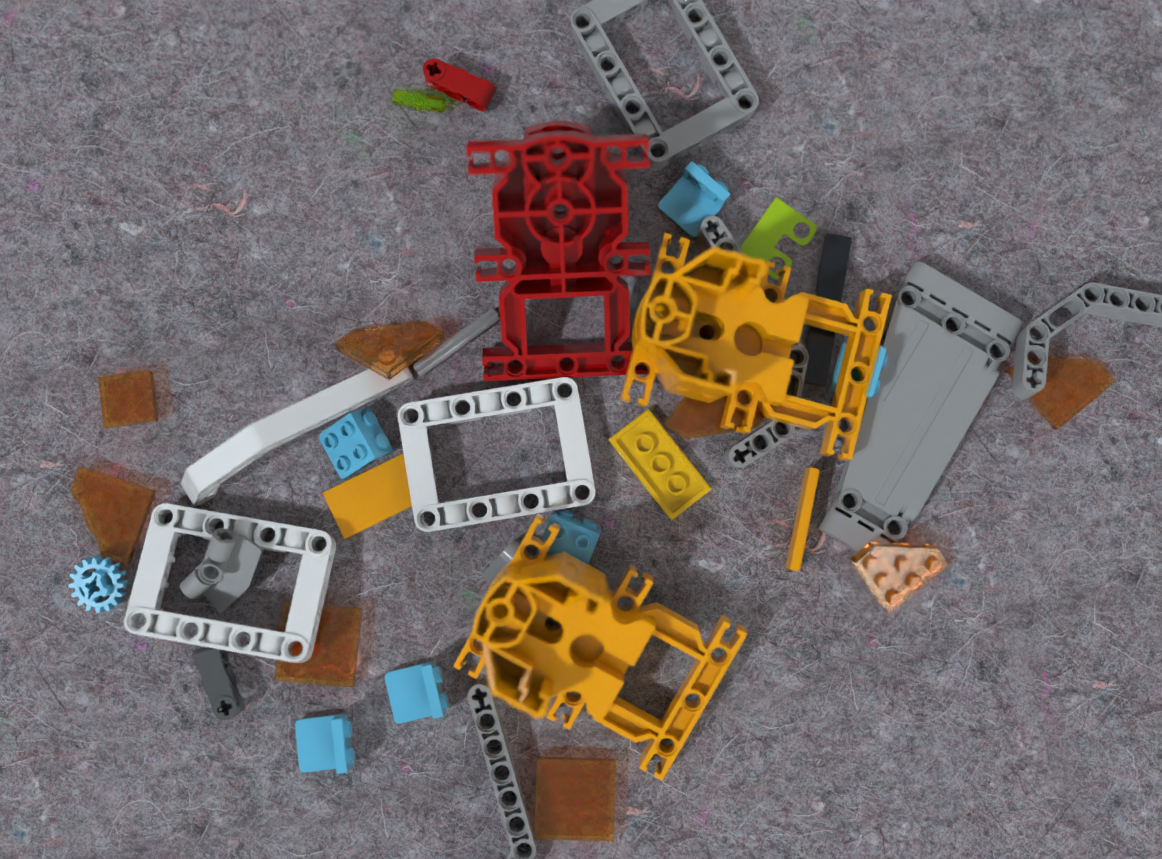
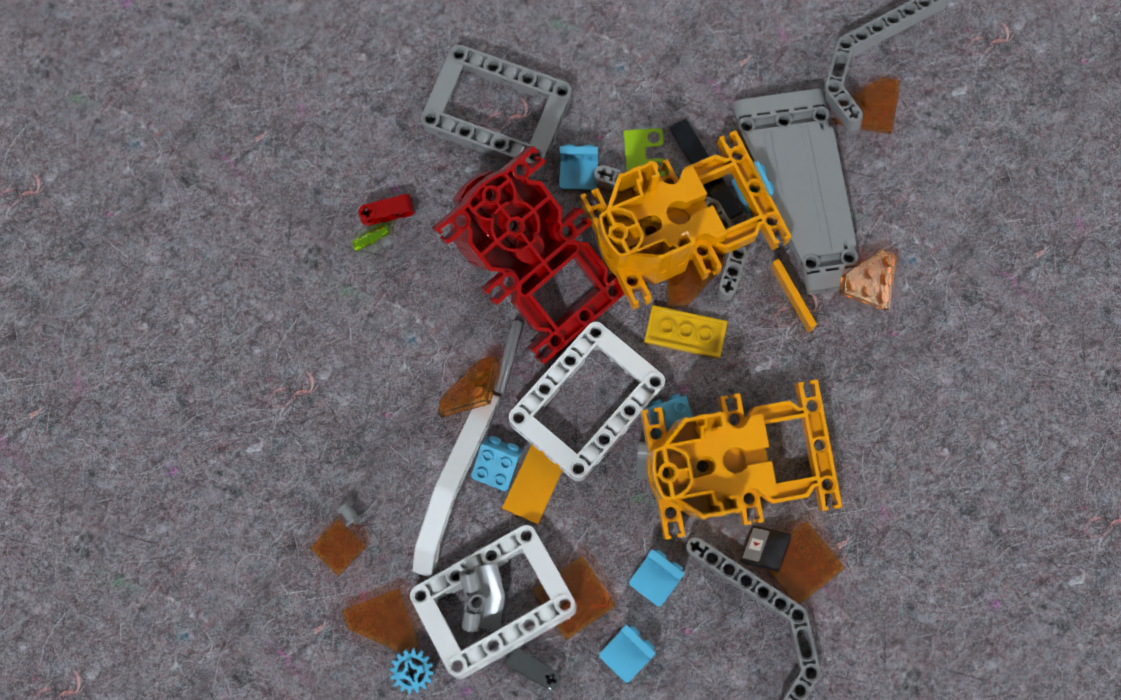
camera: 30 degrees left, 10 degrees down
none -> light grey bush [337,502,362,528]
none -> black tile [740,525,792,572]

